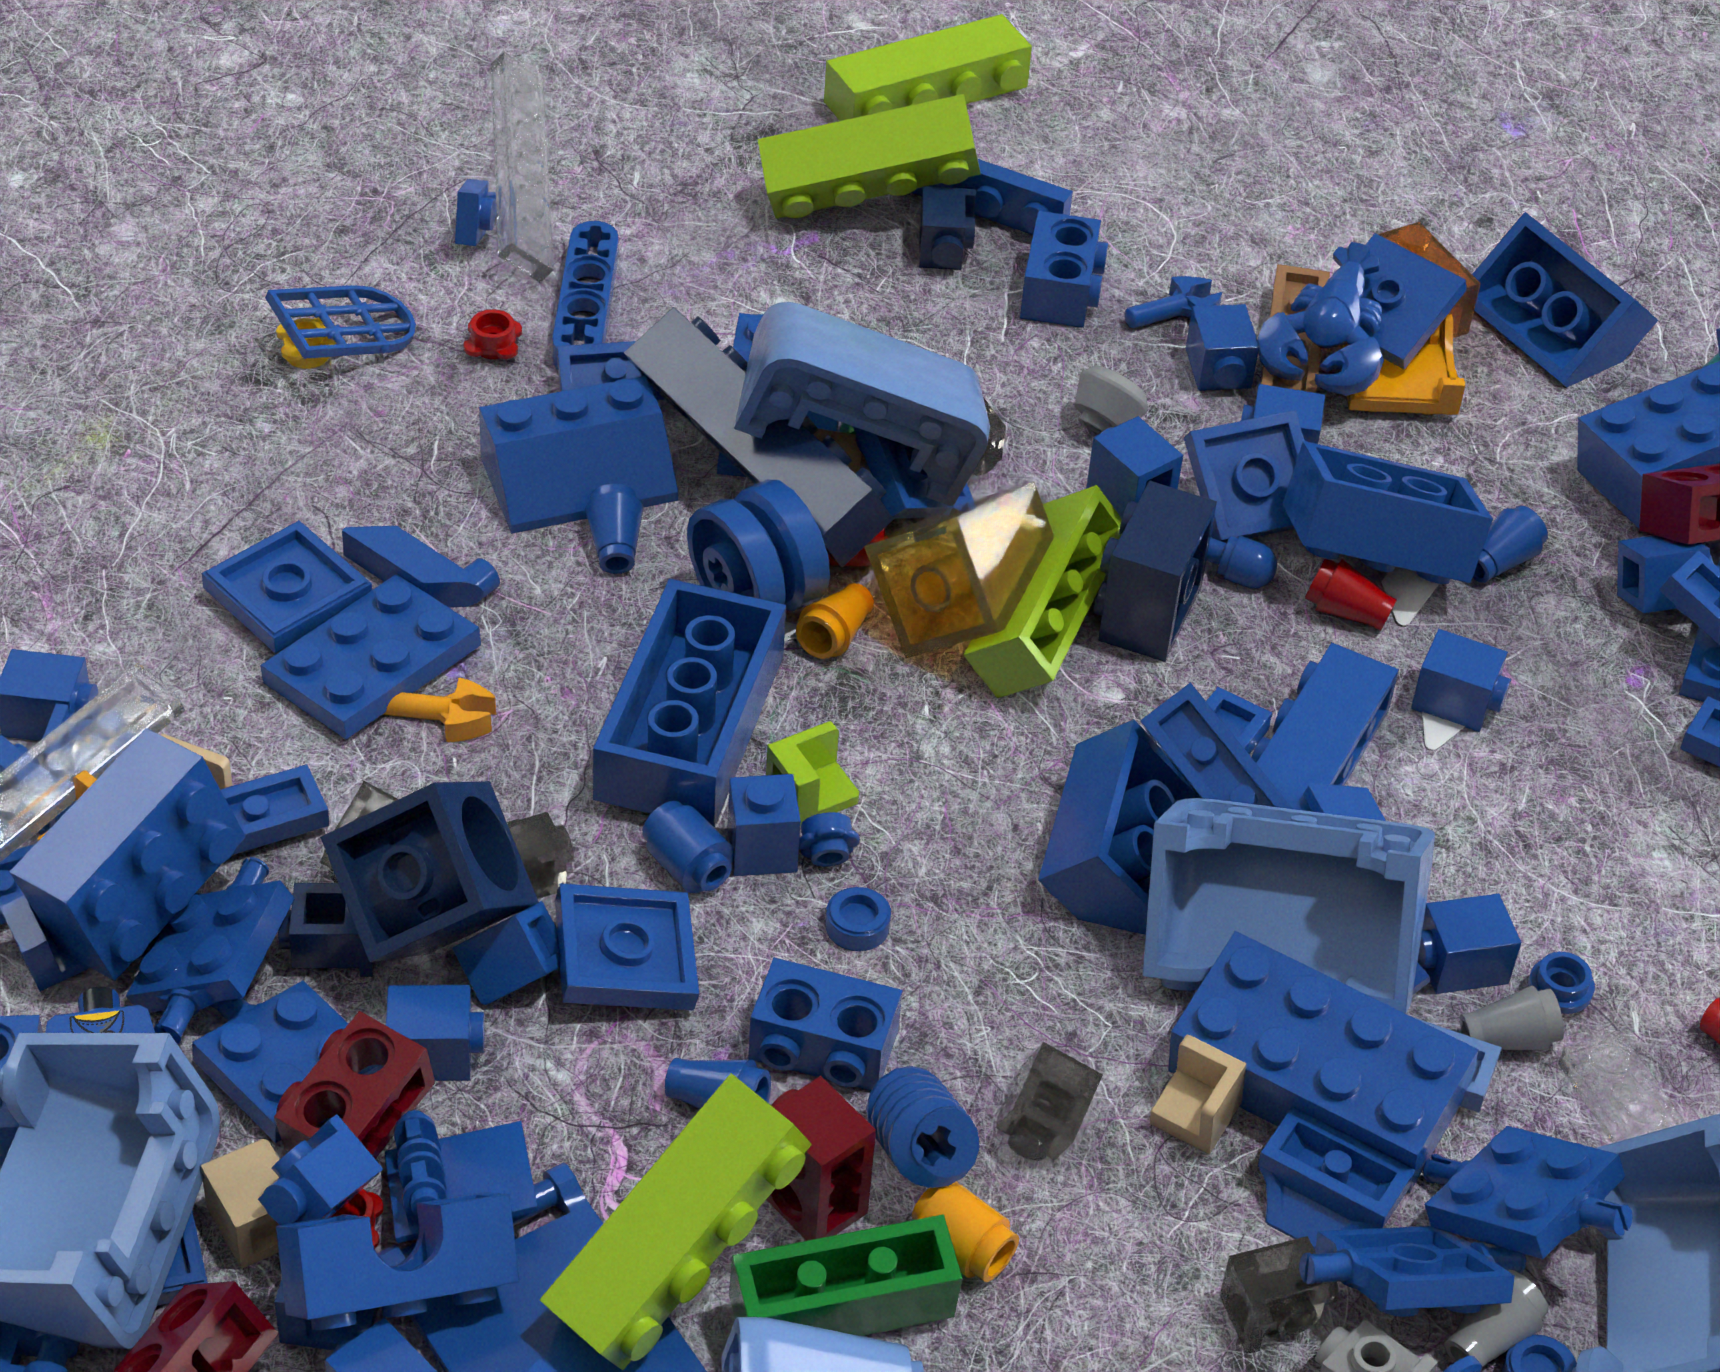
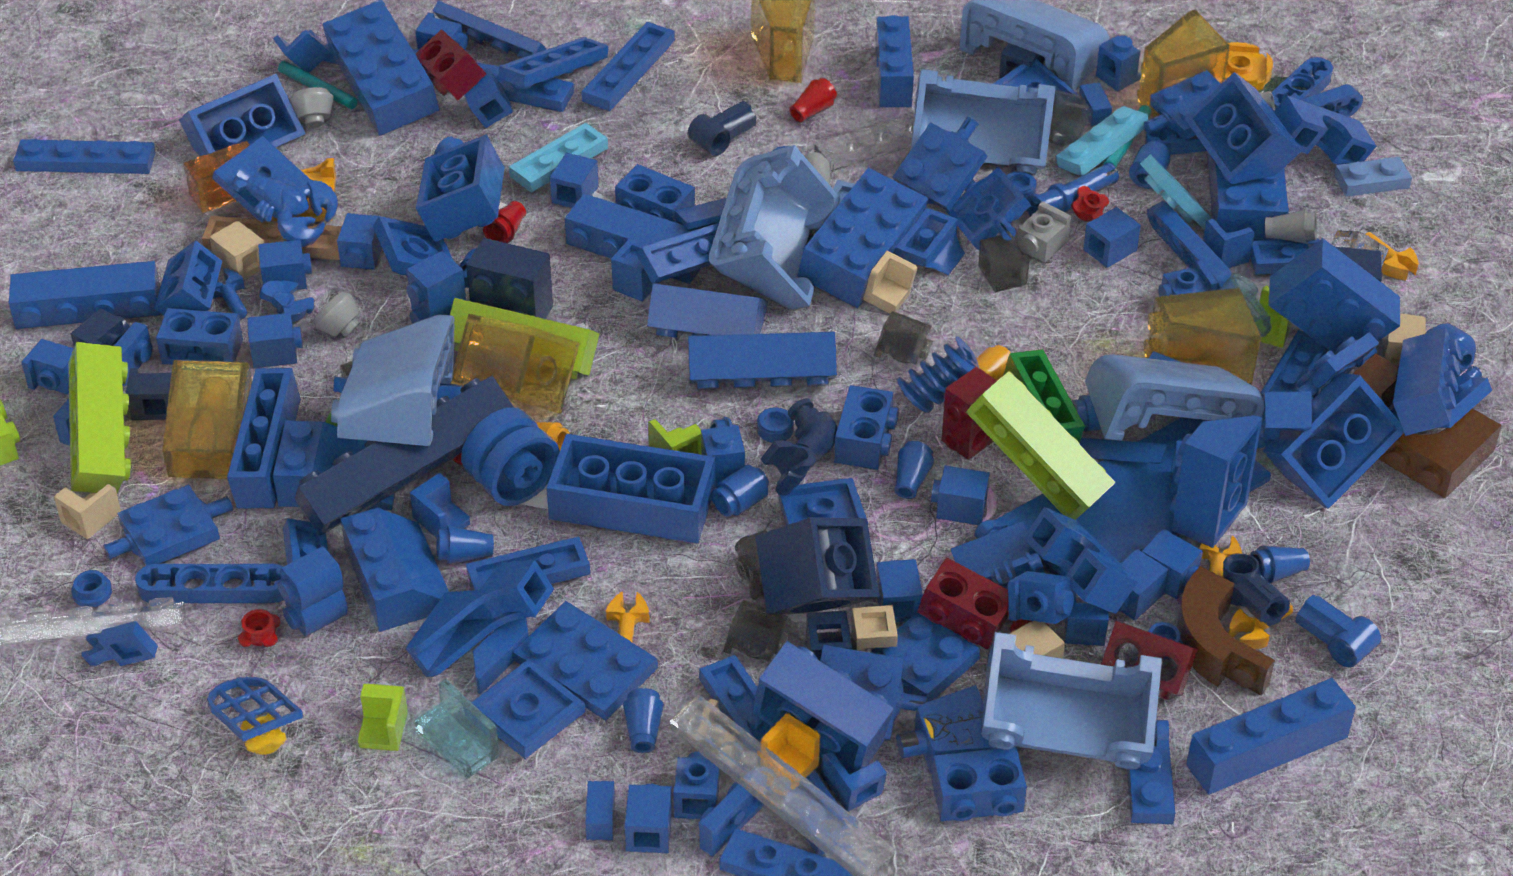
camera: 90 degrees left, 0 degrees up
none -> blue brick [9,261,160,329]
none -> blue plate [13,139,156,174]
none -> blue brick [21,338,74,395]
none -> tan panel [54,484,121,539]
none -> dark blue brick [70,309,130,346]
none -> blue plate [71,570,112,607]
none -> blue plate [103,485,233,566]
none -> blue brick [154,240,222,316]
none -> clear yellow slope [162,360,252,479]
none -> tan panel [209,221,264,280]
none -> blue brick [227,368,301,509]
none -> blue brick [247,313,303,368]
none -> blue piece [259,280,314,322]
none -> blue brick [278,546,348,637]
none -> light grey cone [290,87,334,128]
none -> lime panel [358,683,408,751]
none -> blue arch [406,560,554,677]
none -> blue panel [410,473,470,538]
none -> clear light blue panel [414,679,500,779]
none -> blue plate [466,536,591,590]
none -> medium azure plate [509,123,608,193]
none -> blue piece [585,781,615,840]
none -> blue brick [615,164,695,222]
none -> blue cone [623,688,664,753]
none -> dark blue piece [687,101,756,156]
none -> blue brick [688,331,837,390]
none -> dark blue piece [760,398,838,495]
none -> tan panel [851,605,898,652]
none -> blue brick [931,465,990,525]

